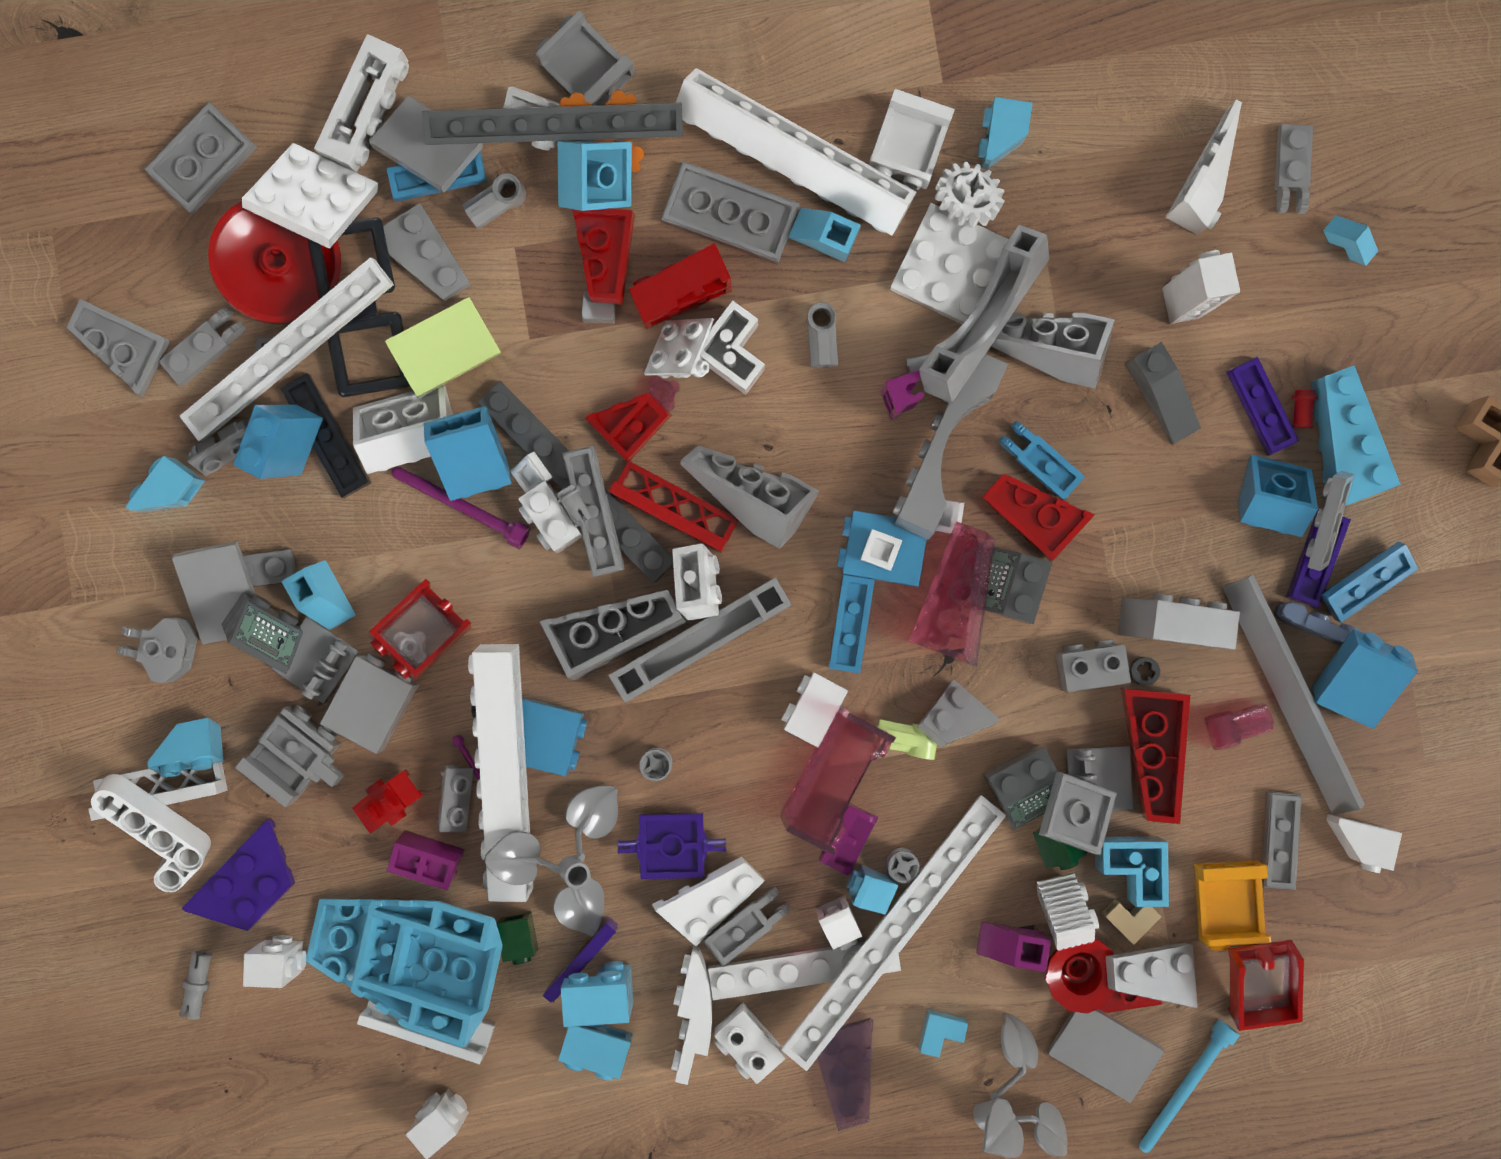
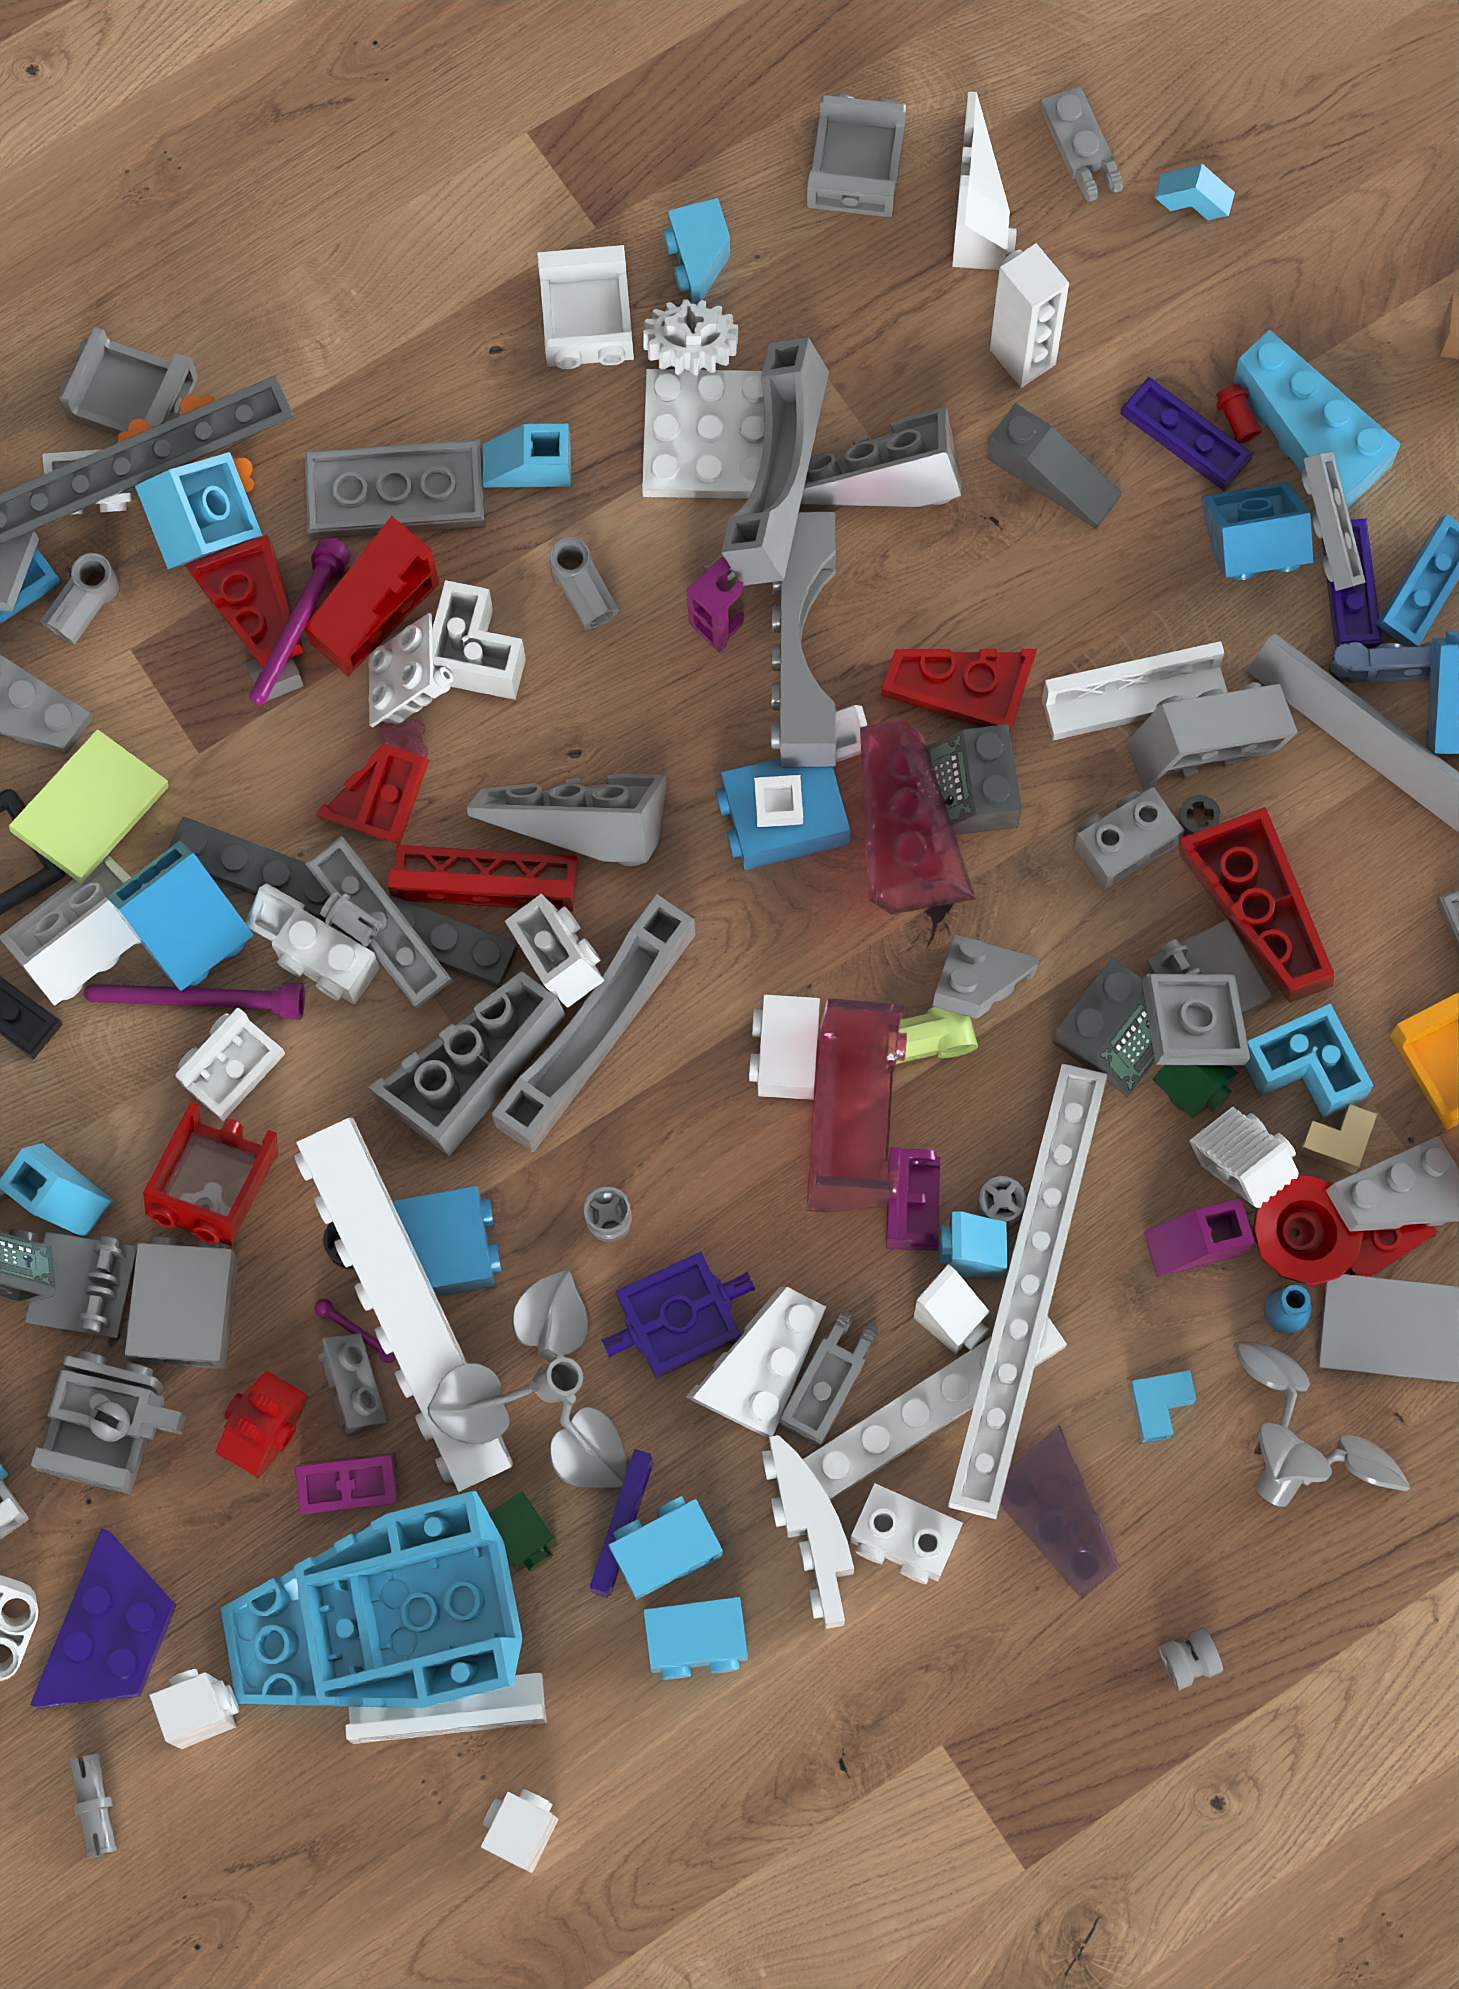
camera: 20 degrees left, 15 degrees down
white brick [676,68,917,236] -> none
dark azure plate [828,575,875,674] -> none
dark azure hinge [998,421,1085,500] -> none
clear pink piece [1204,703,1274,750] -> none
none -> light grey hinge [89,1401,130,1442]
none -> white bracket [175,1008,285,1122]
none -> magenta piece [249,538,351,705]
none -> light grey panel [807,94,906,218]
none -> white fence [1041,641,1227,740]
none -> dark azure cone [1264,1285,1312,1333]

